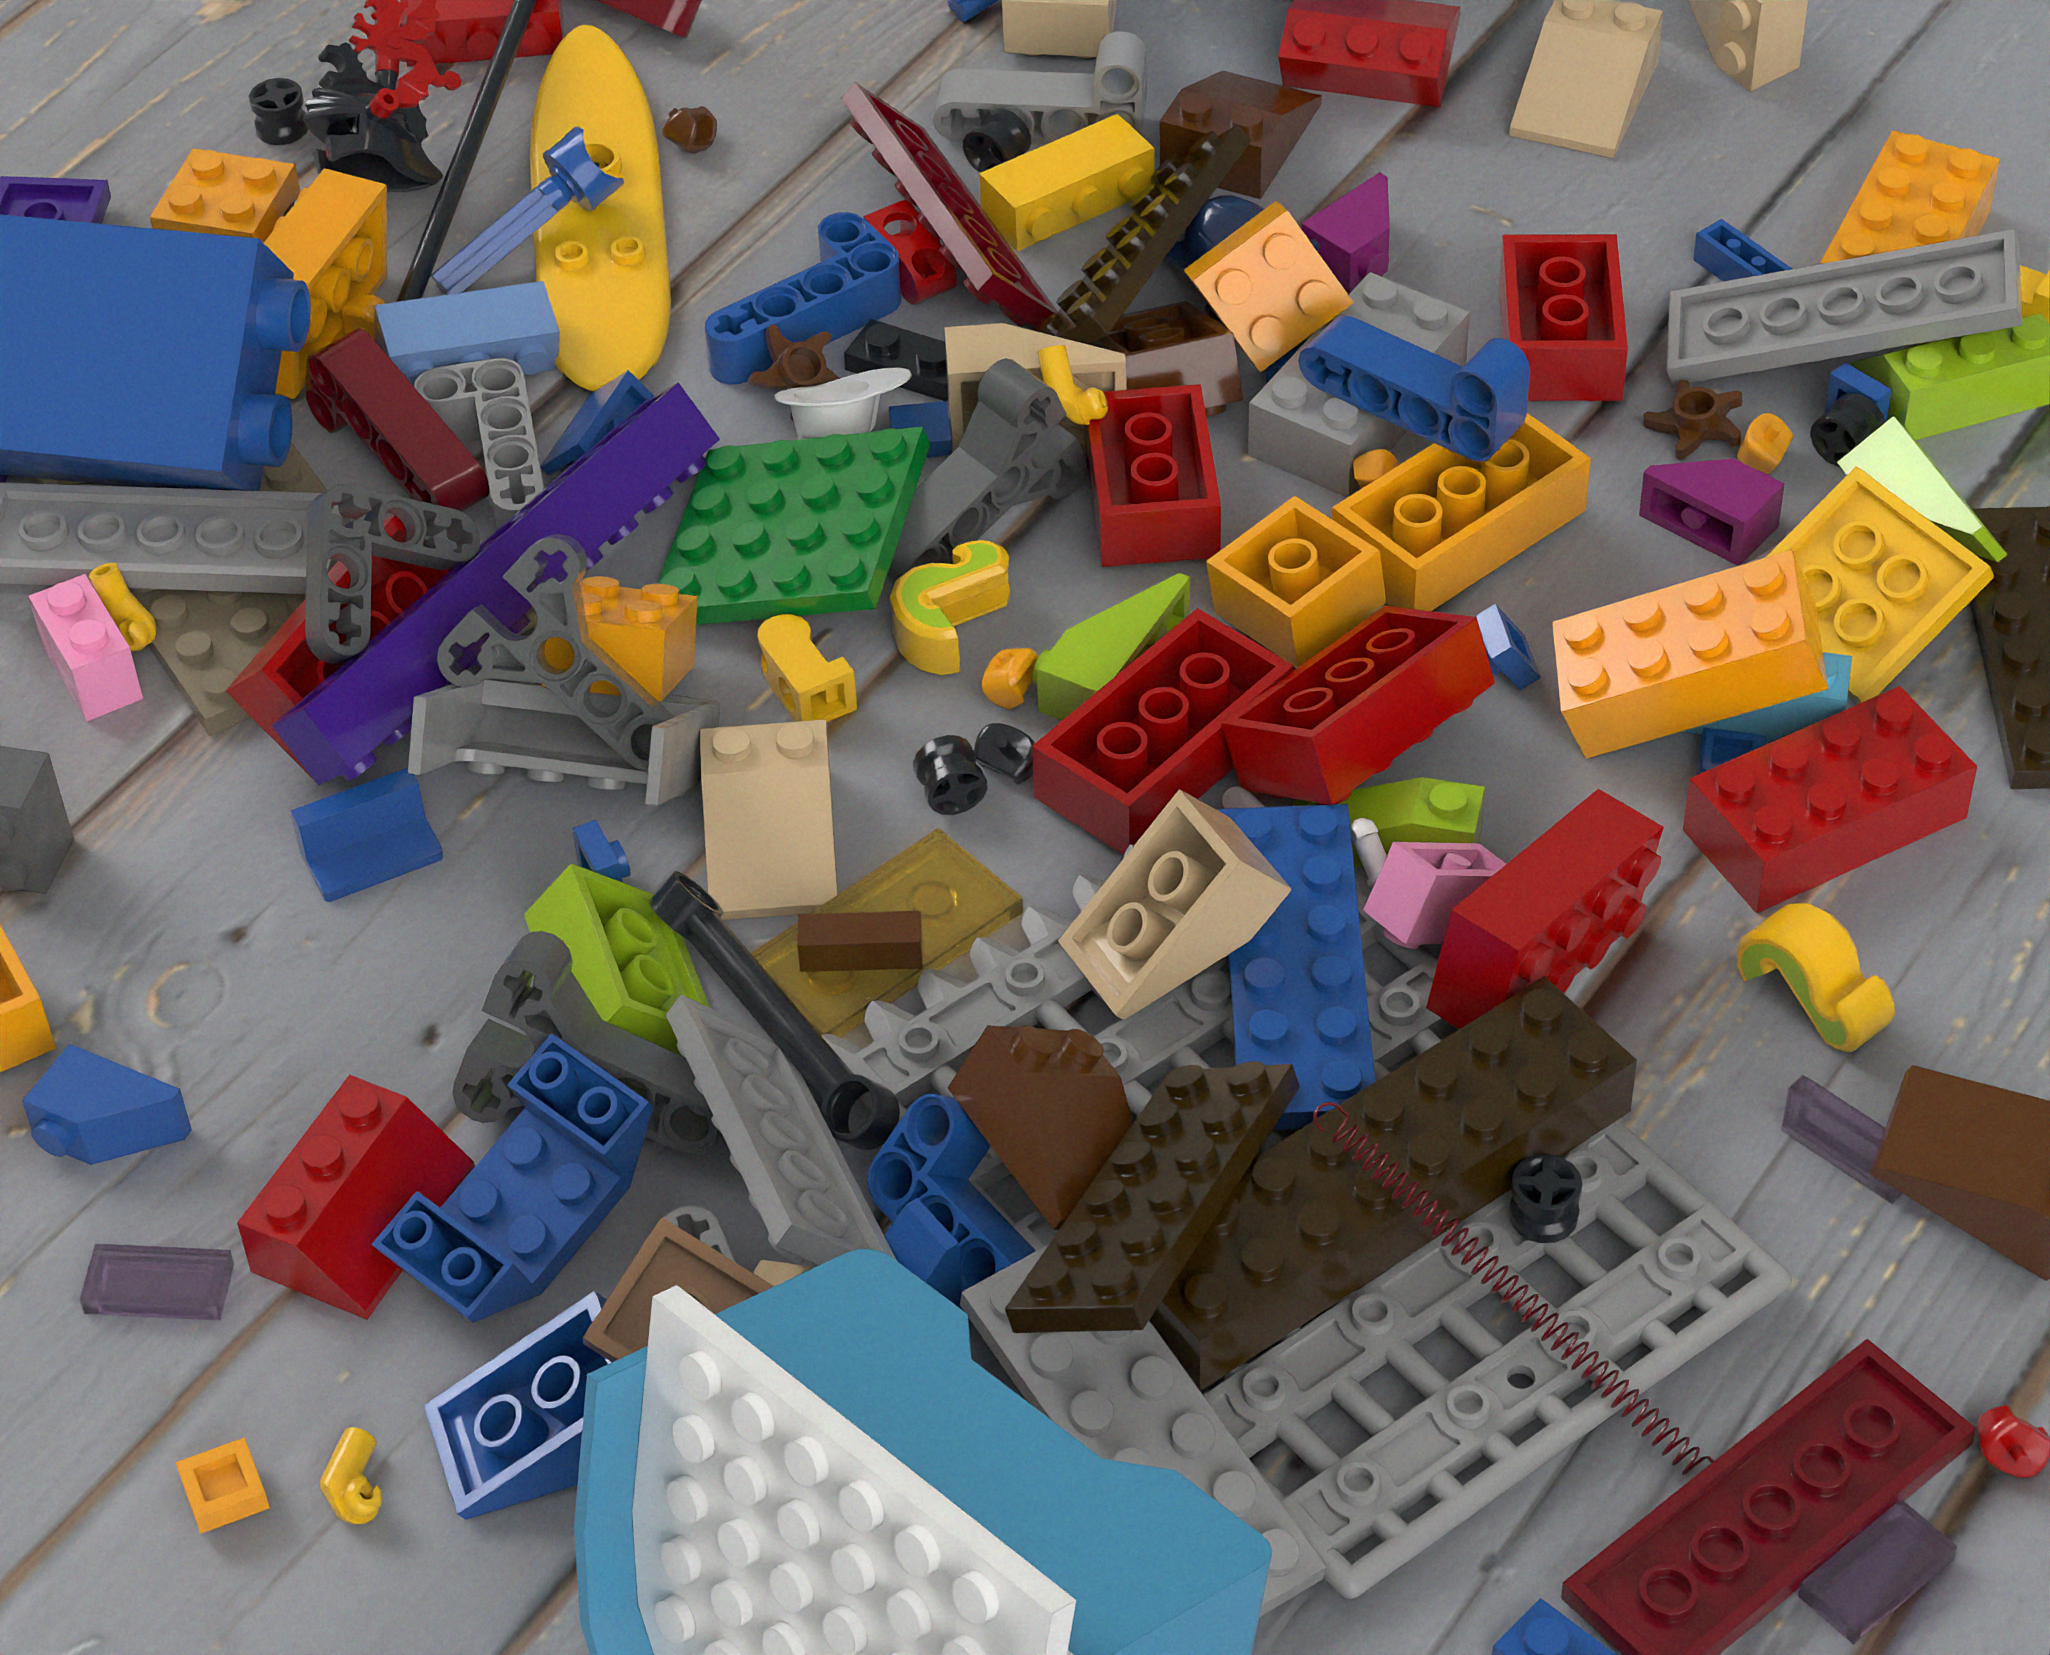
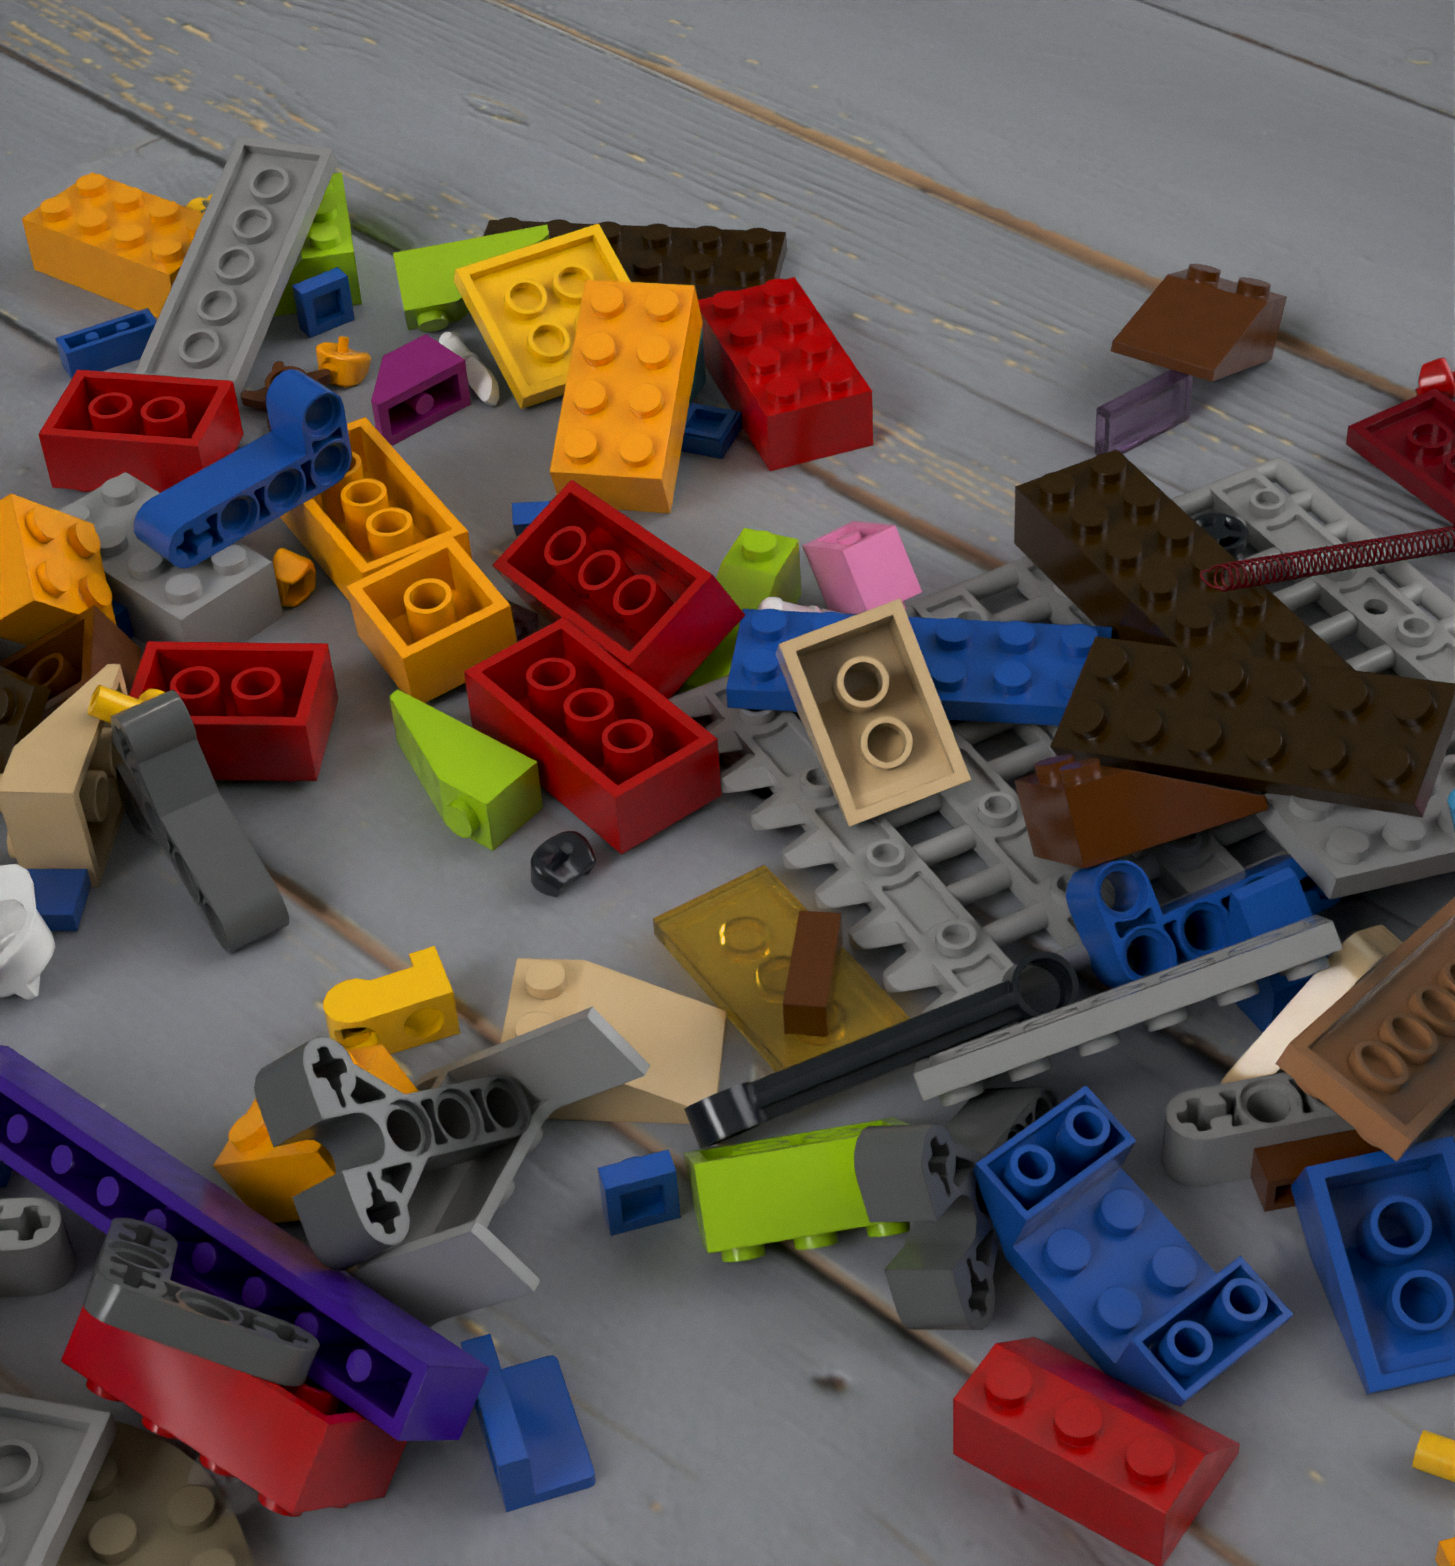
camera: 80 degrees left, 5 degrees down
green plate [657,426,931,625] -> none
yellow animal [890,540,1011,675] -> none
black wheel [913,735,988,815] -> none
light orange piece [982,648,1039,710] -> none
red brick [1426,788,1664,1029] -> none
yellow animal [1737,903,1895,1052] -> none
black wheel [1810,393,1885,467] -> none

